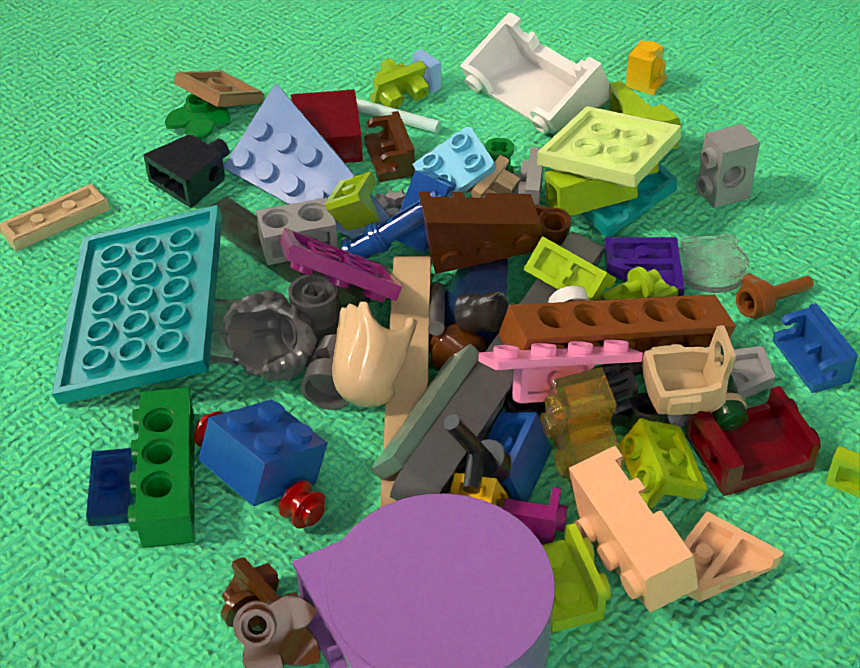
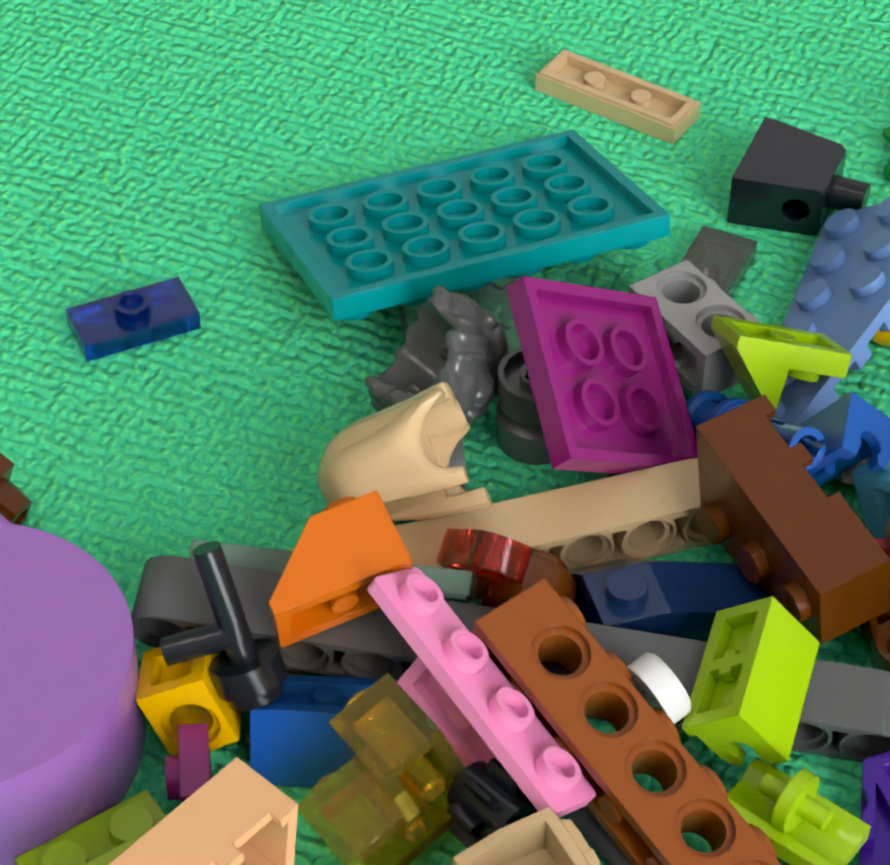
camera: 70 degrees right, 0 degrees up
green brick [128,387,195,548] -> none
blue brick [194,399,328,529] -> none
flat silver bar [428,282,445,336] -> none
clear smoke wheel [454,292,509,332] -> none
none -> orange slope [269,490,412,648]
none -> clear red beam [435,528,534,584]

